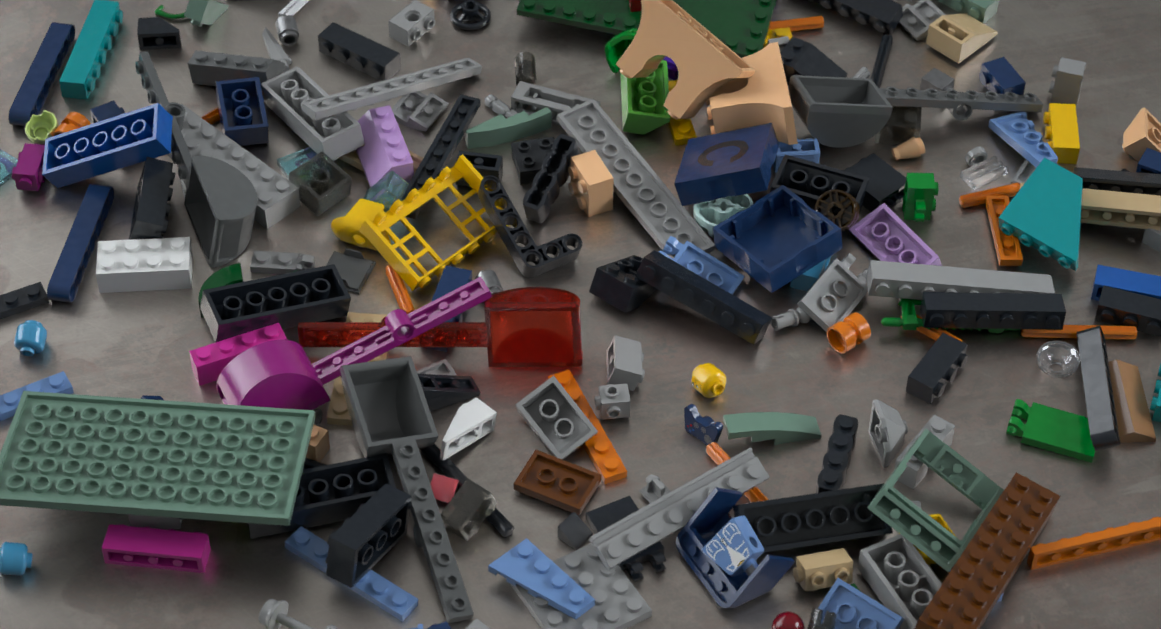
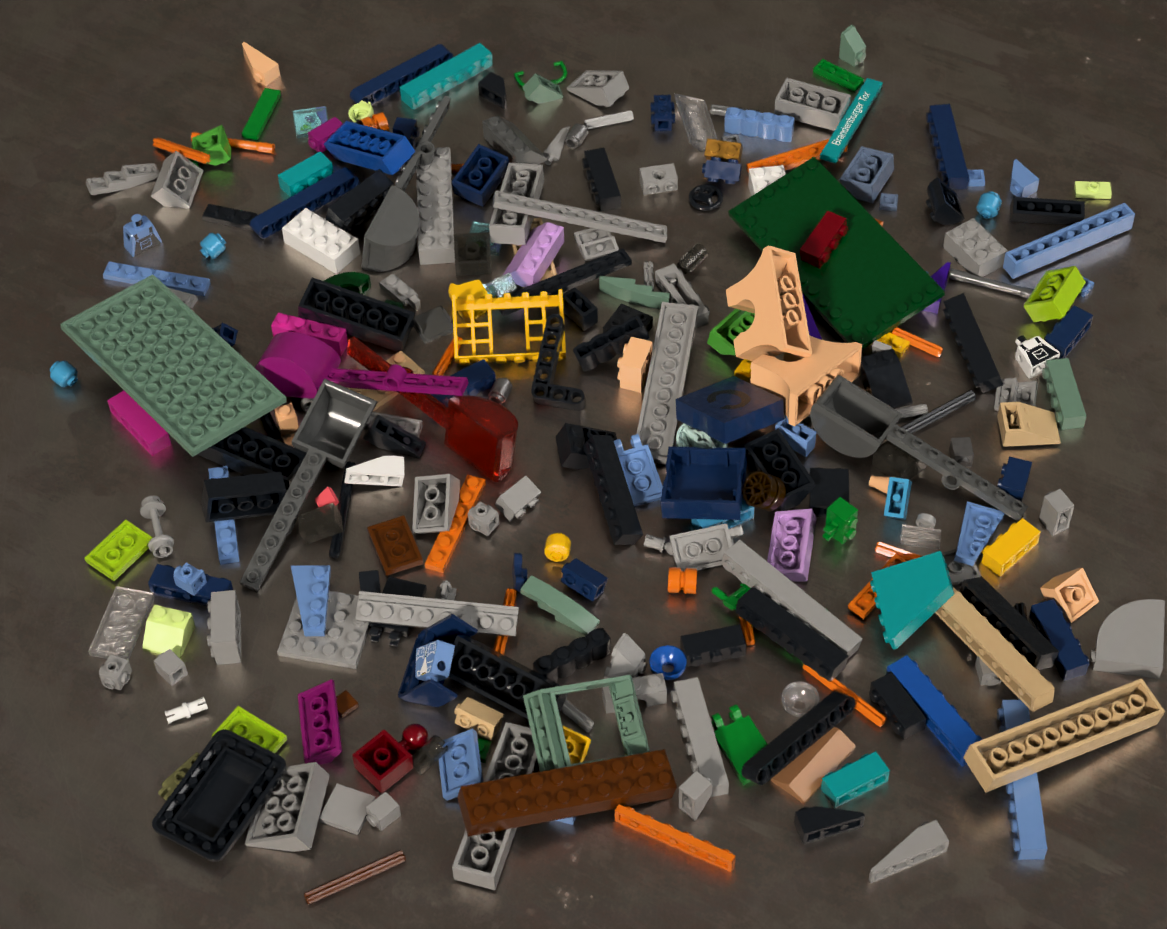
camera: 45 degrees right, 5 degrees up
none -> teal brick [278,151,334,197]
none -> dark blue brick [561,558,608,602]
none -> blue piece [649,645,687,680]
none -> light grey brick [671,677,729,797]
none -> light grey slope [679,771,712,821]
none -> dark azure brick [884,477,912,520]

